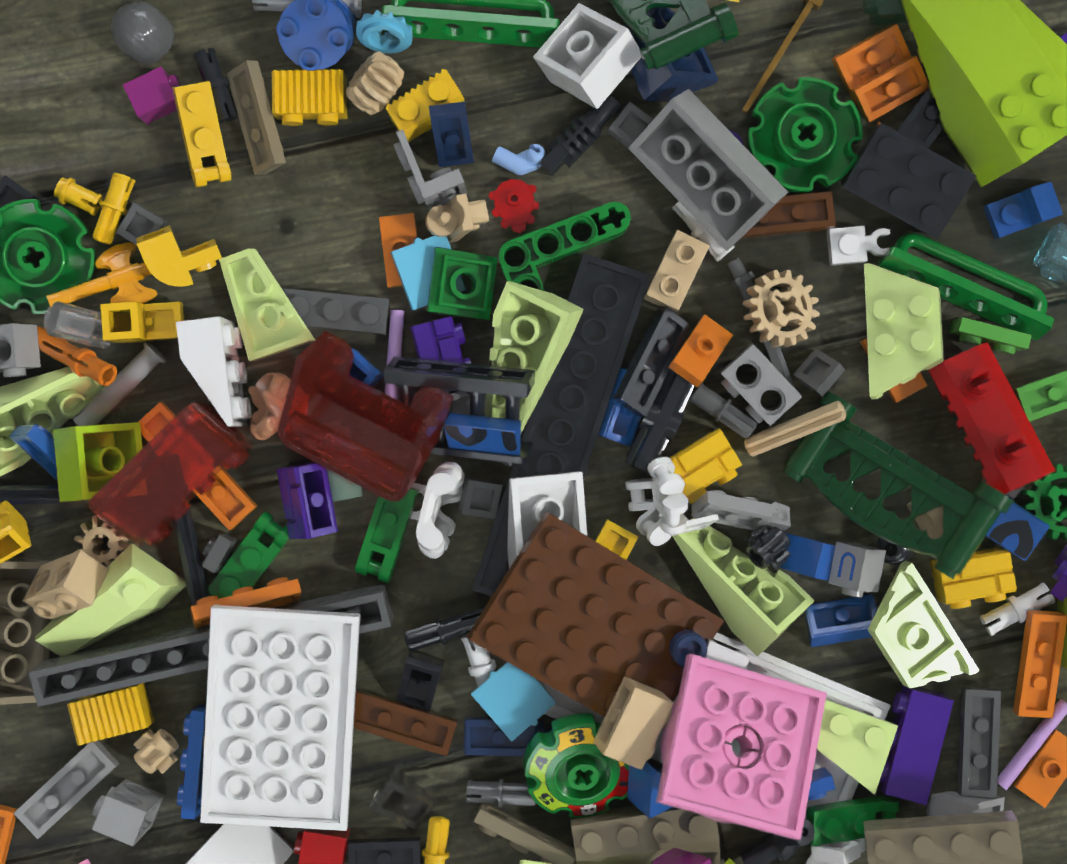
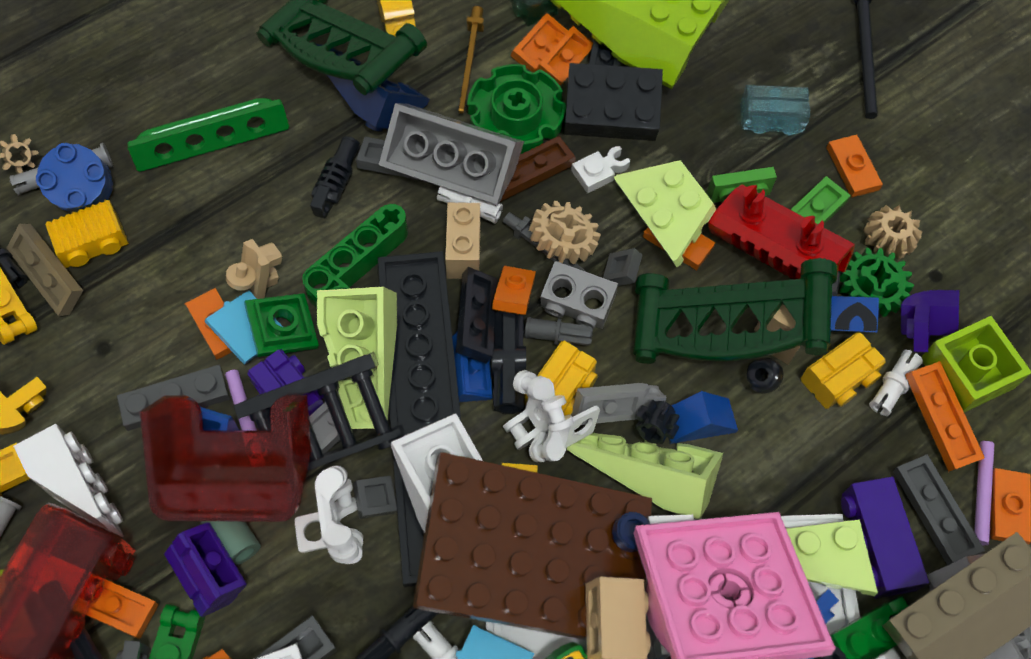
camera: 25 degrees left, 25 degrees down
yellowish green wing [219,248,315,361] -> none
nougat hair [248,372,307,440] -> none
tan gear [346,51,404,115] -> none
green plate [355,479,420,584] -> none
medium azure gear [356,10,413,54] -> none
yellow brick [386,69,464,142] -> none
light grey bracket [393,129,468,211] -> none
dark blue plate [429,101,474,167] -> none
blue slope [444,413,521,455] -> none
red piece [488,179,539,234] -> none
light blue arm [492,144,546,175] -> none
white brick [533,3,641,109] -> none
tan axle [744,401,846,457] -> none
blue slope [804,594,877,647] -> none
light grey brick [828,541,886,597] -> none
yellowish green wing [868,561,979,688] -> none
green piece [878,233,1054,340] -> none
blue slope [983,182,1063,240] -> none

